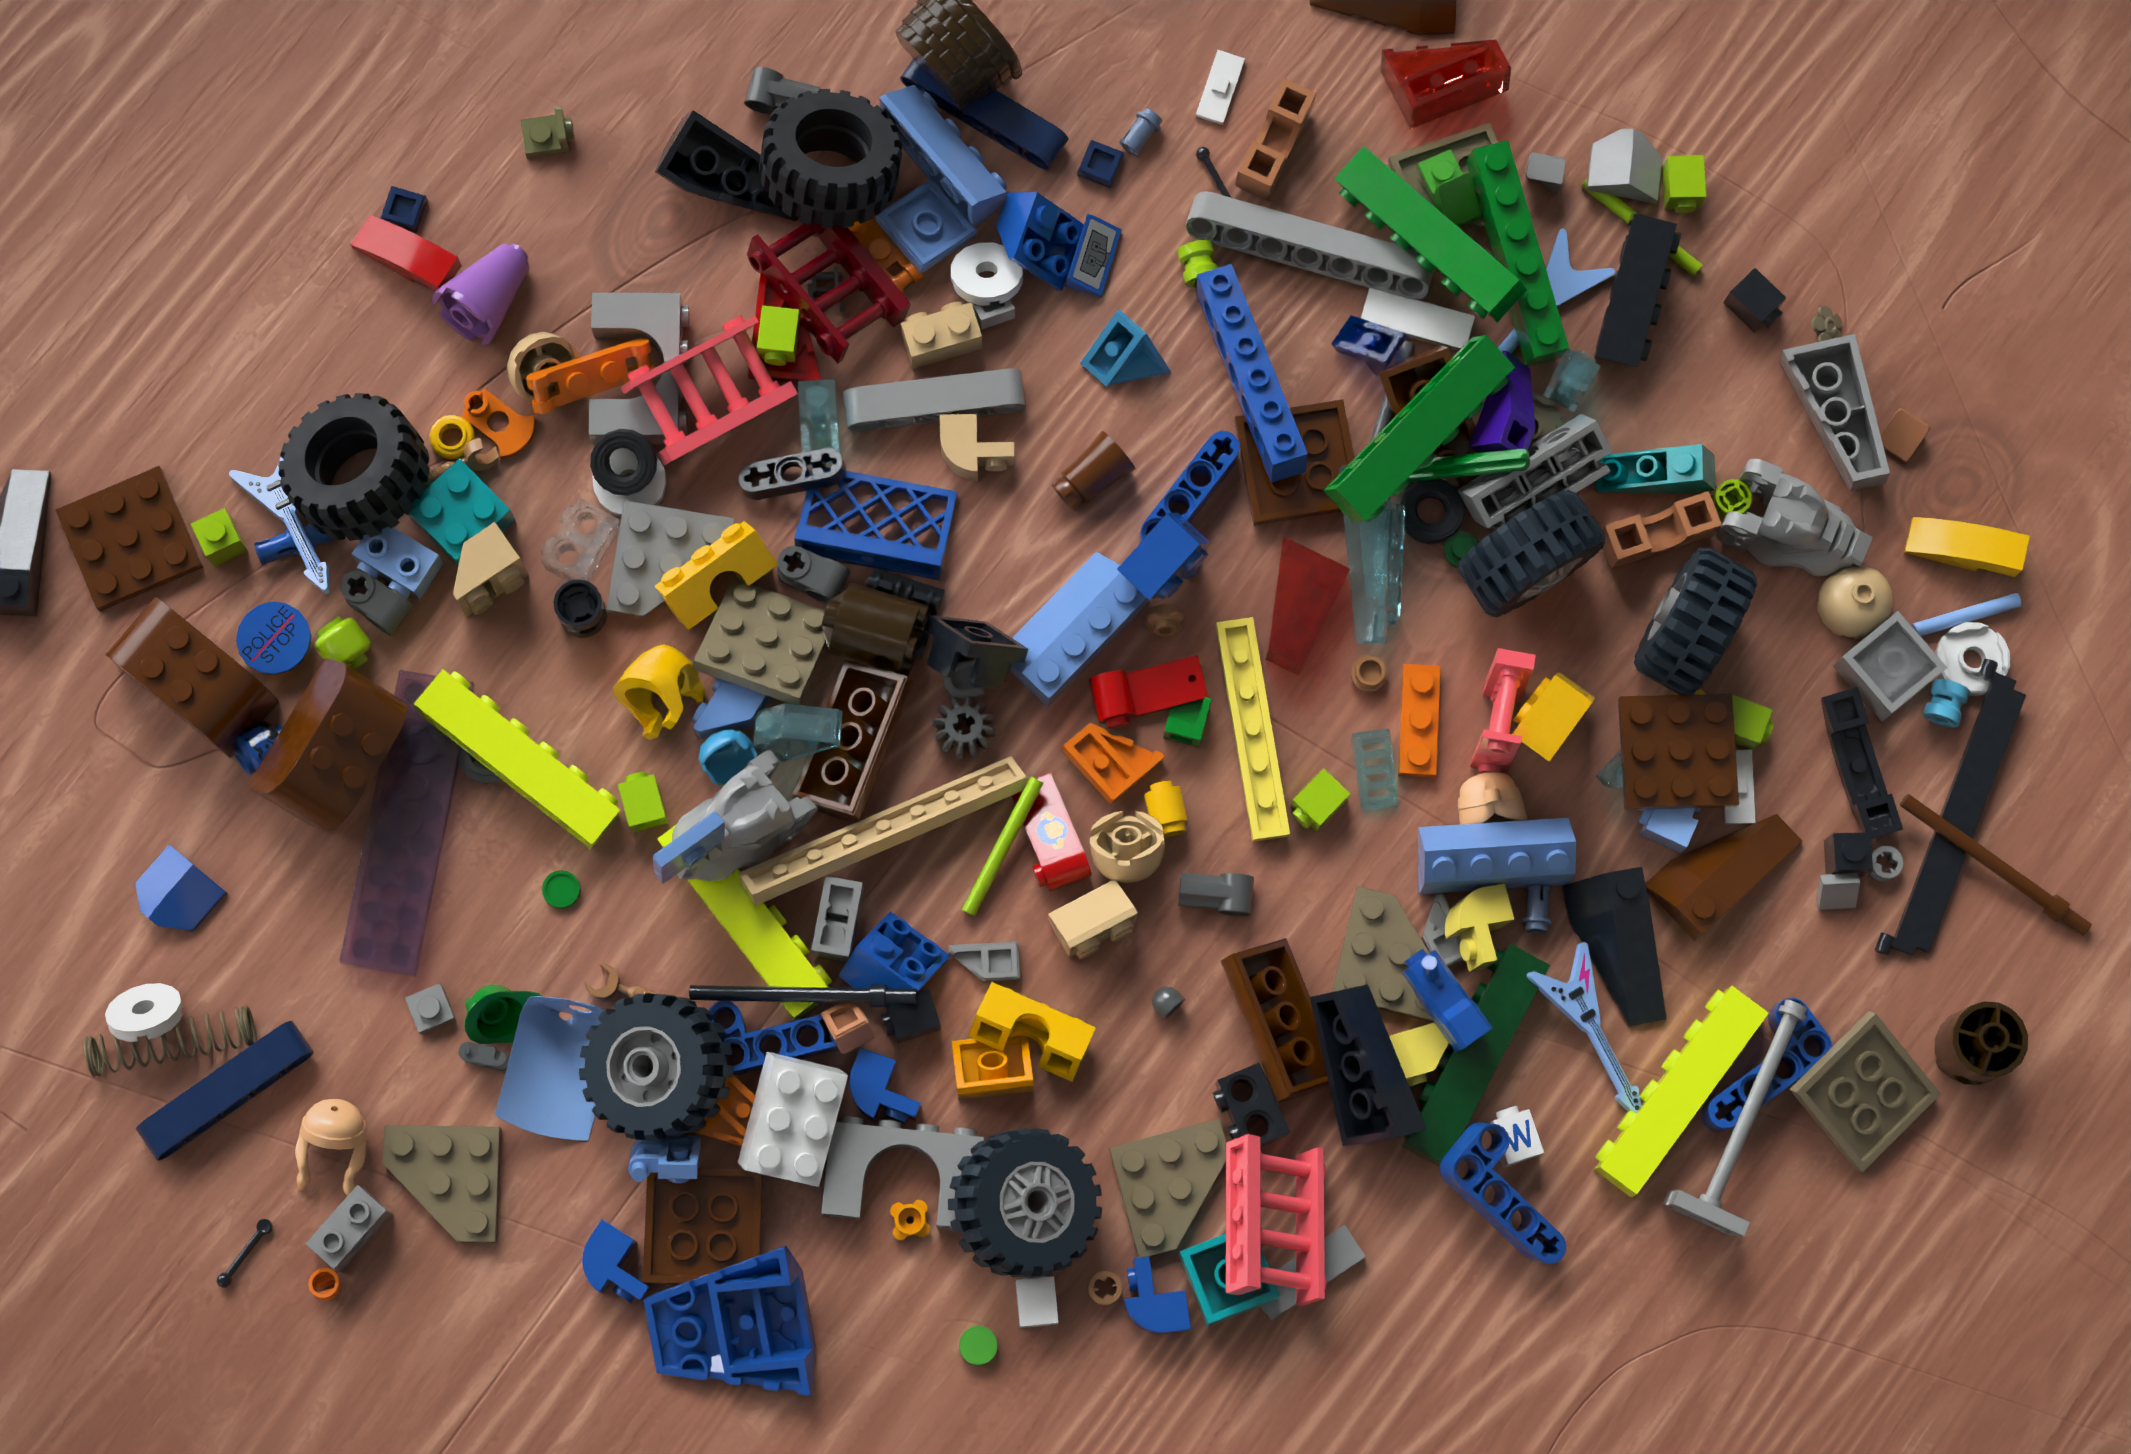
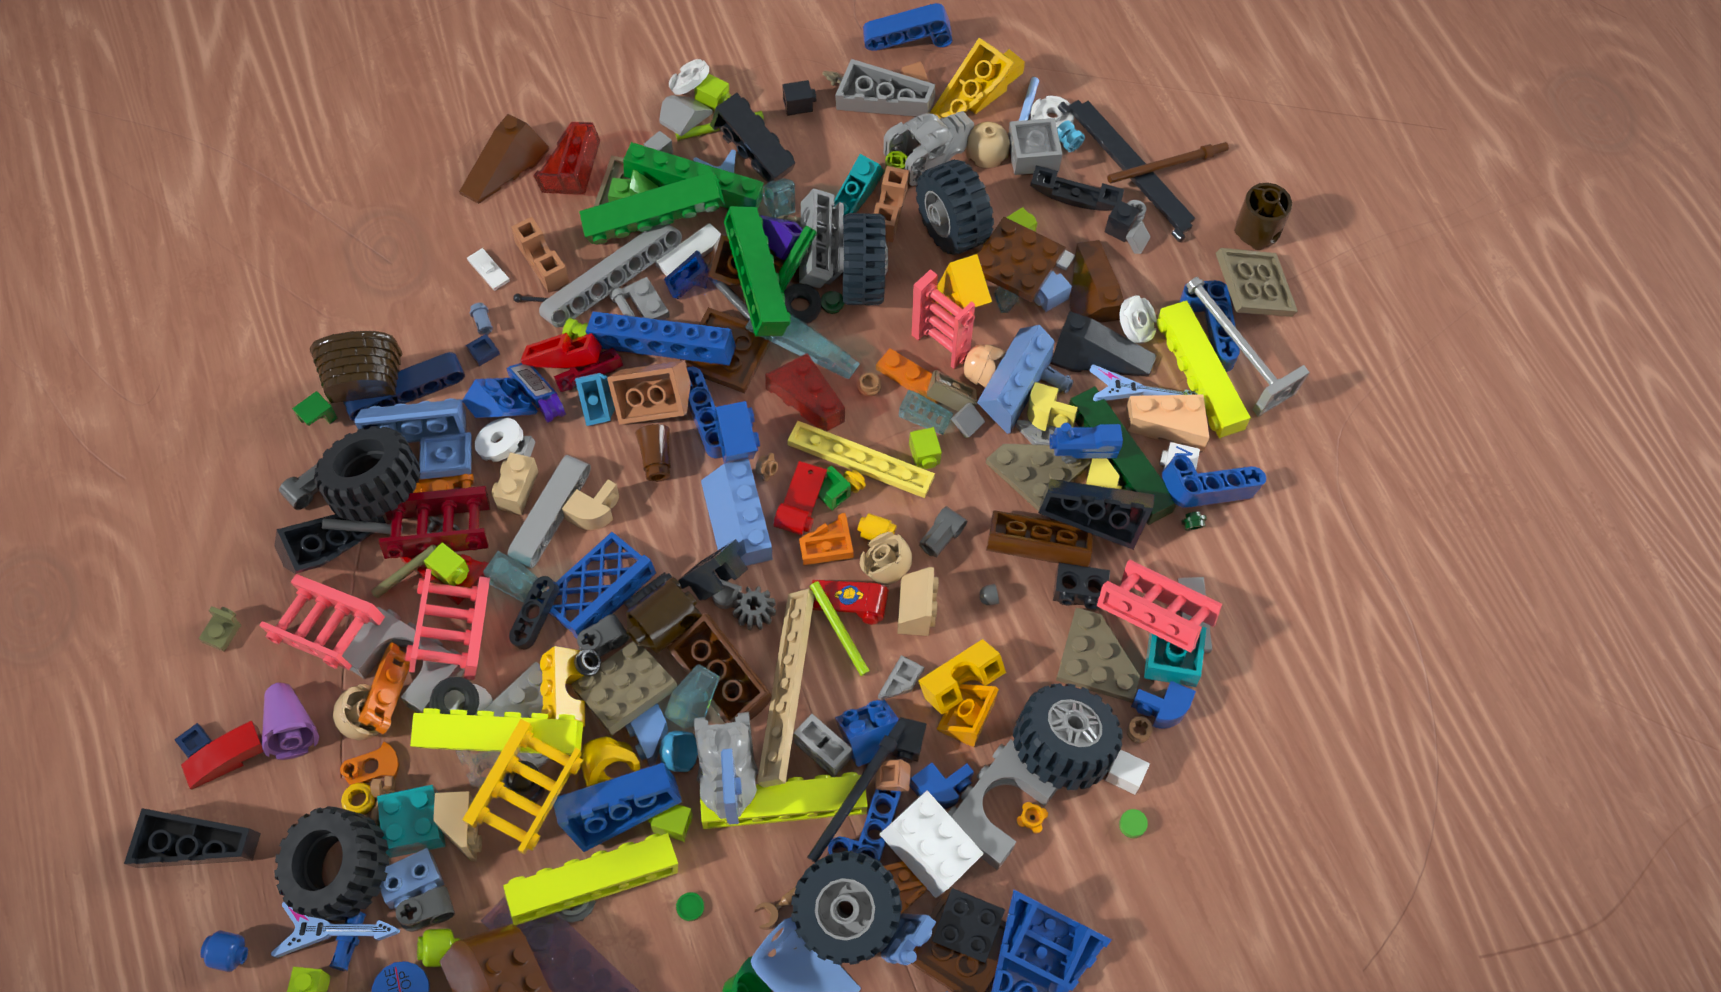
camera: 55 degrees left, 15 degrees down
none -> black wedge [124,808,261,868]
none -> blue head [201,930,248,972]
none -> coral fence [259,574,385,670]
none -> green panel [292,391,338,426]
none -> dark grey bar [322,518,403,535]
none -> olive bar [371,544,437,598]
none -> neon yellow brick [410,708,583,755]
none -> yellow fence [462,719,583,855]
none -> red slope [520,332,602,368]
none -> dark purple wheel [537,393,566,423]
none -> blue wedge [553,763,682,852]
none -> dark red hinge [554,348,623,392]
none -> black plate [574,650,601,676]
none -> nougat slope [607,360,691,425]
none -> light grey plate [609,277,670,320]
none -> white tile [669,59,709,95]
none -> yellow plate [843,470,866,493]
none -> blue beam [863,3,953,51]
none -> dark tan slope [927,370,977,411]
none -> yellow wedge [930,38,1015,118]
none -> black hinge [932,888,1005,963]
none -> light grey tile [951,403,985,438]
none -> white tile [1120,295,1157,344]
none -> light nougat wedge [1125,394,1209,452]
none -> dark green plate [1181,512,1207,530]

